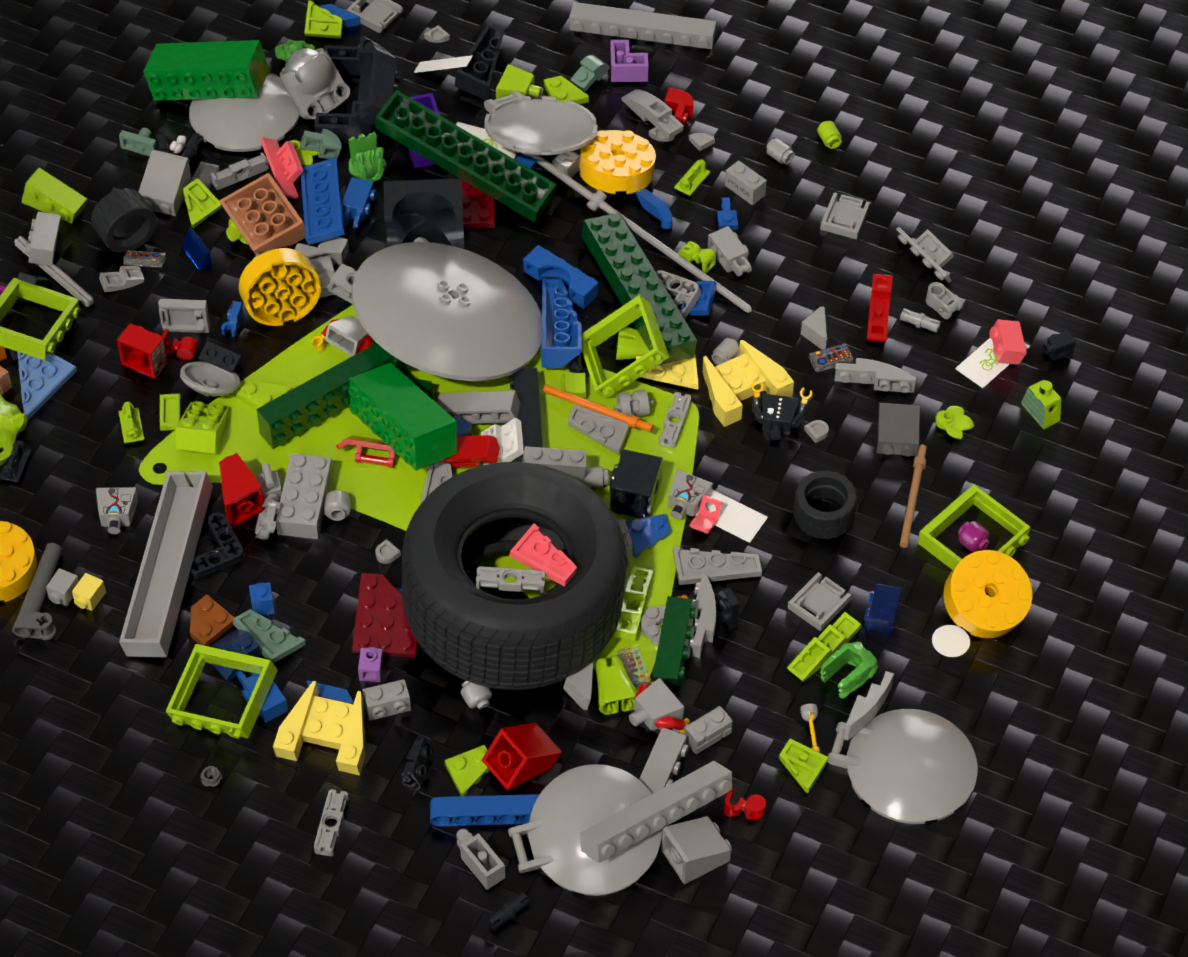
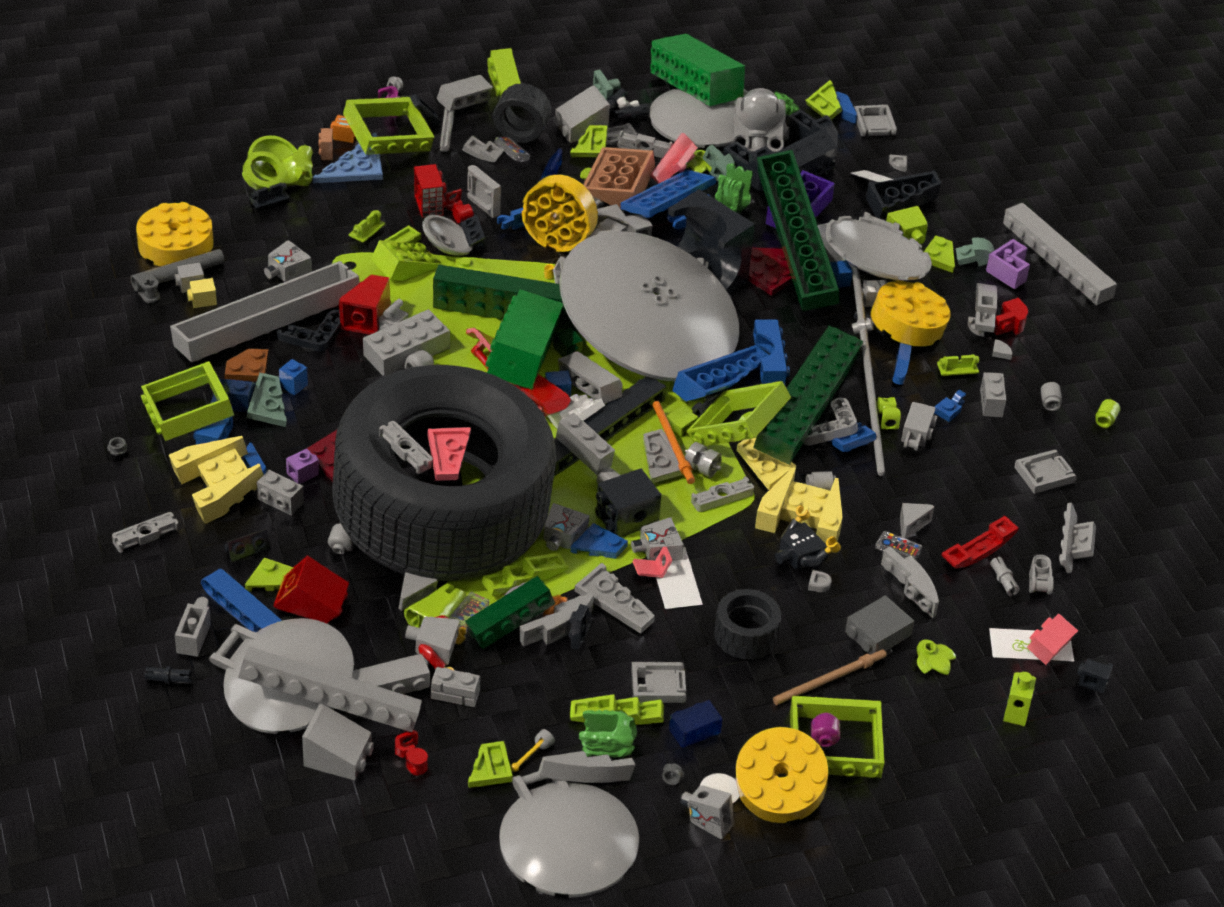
camera: 45 degrees right, 10 degrees down
light grey plate [255,498,280,540] -> none
none -> dark grey plate [662,764,684,785]
none -> light grey torso [680,785,734,839]

